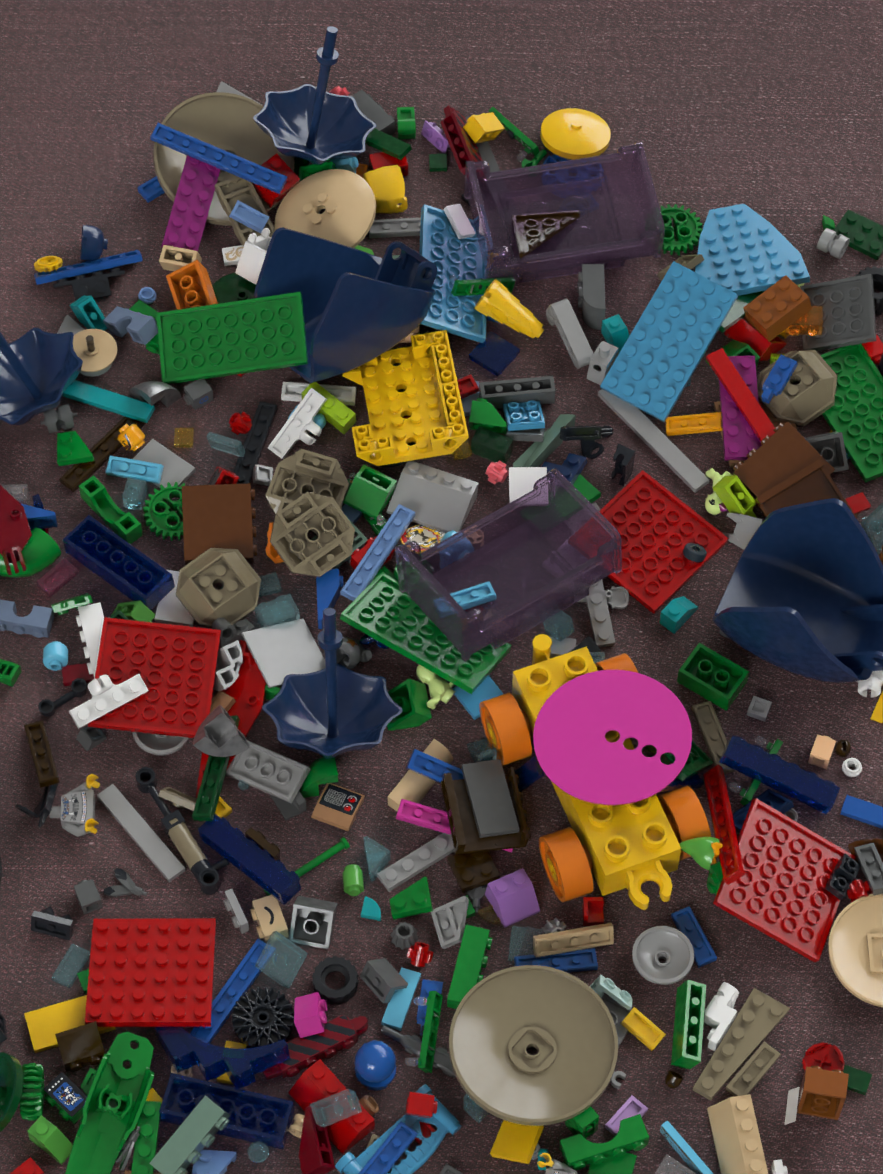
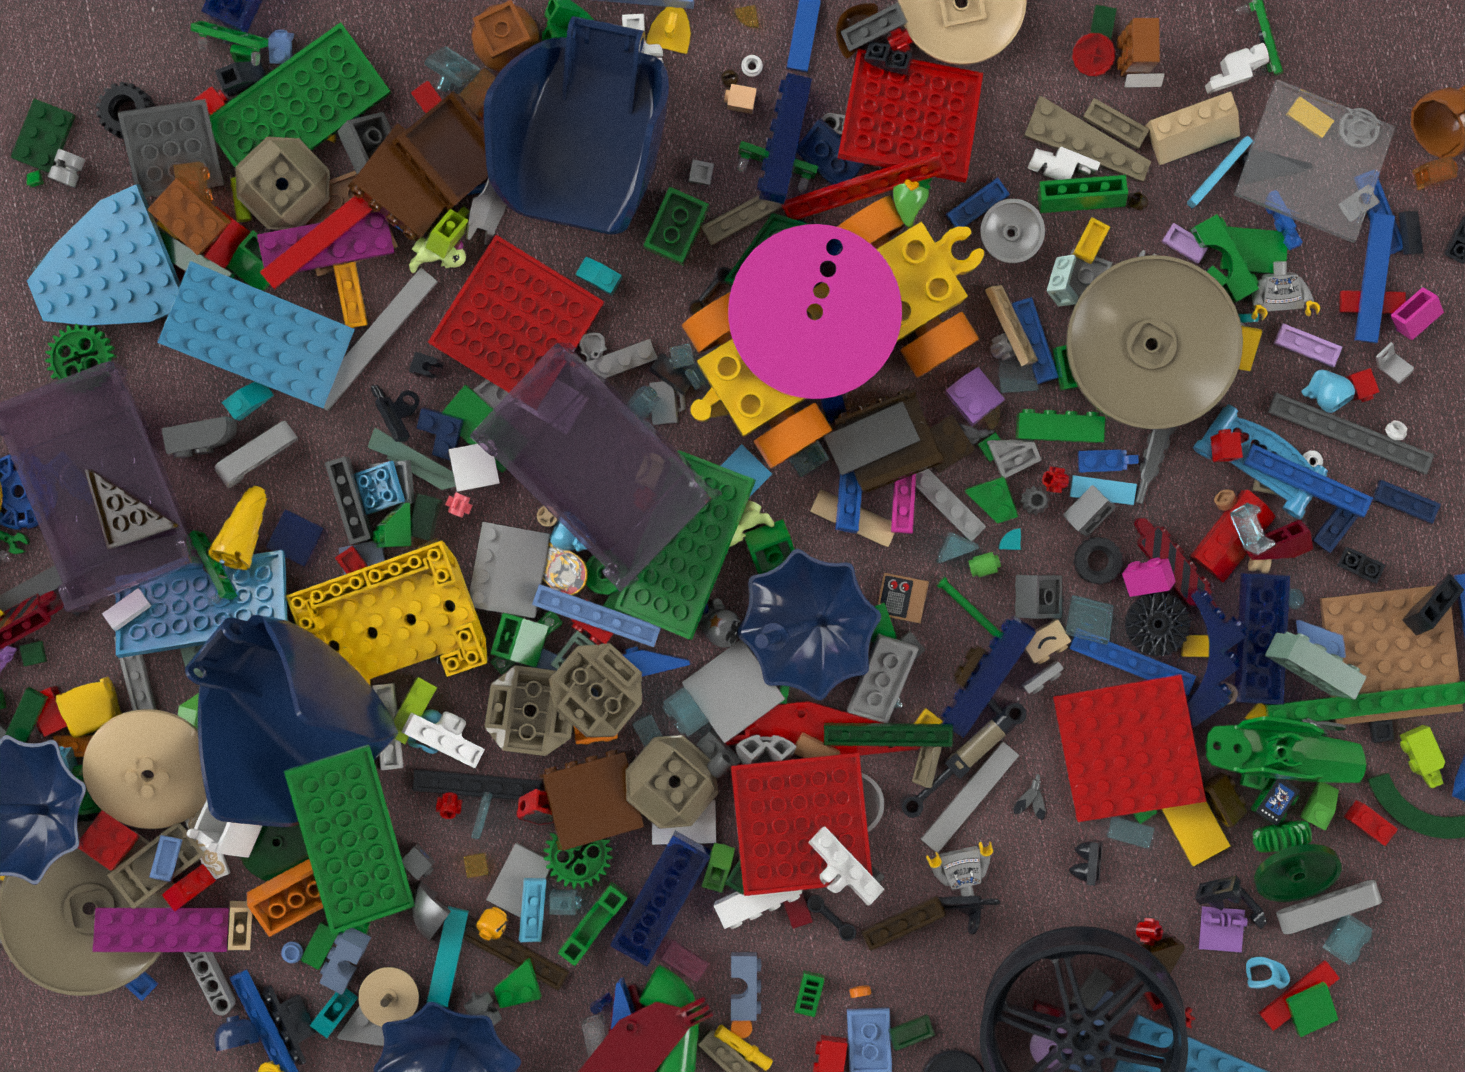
camera: 100 degrees left, 30 degrees up
medium azure head [43,641,68,671] -> none
green wing [50,593,93,615] -> none
dark grey brick [74,879,103,915] -> none
blue tile [150,123,287,194] -> none
flat silver brick [193,705,249,757] -> none
light grey tile [253,464,273,486] -> none
blue tile [354,1040,396,1091] -> none
green piece [405,991,443,1073] -> none
medium azure tile [435,581,497,617] -> none
red panel [582,897,604,926] -> none
light grey torso [587,341,619,385] -> none
dark tan tile [657,254,704,280] -> none
black wheel [683,543,707,562] -> none
blue hinge [761,355,798,404] -> none
none -> red brick [162,864,216,912]
none -> light grey beam [183,952,236,1015]

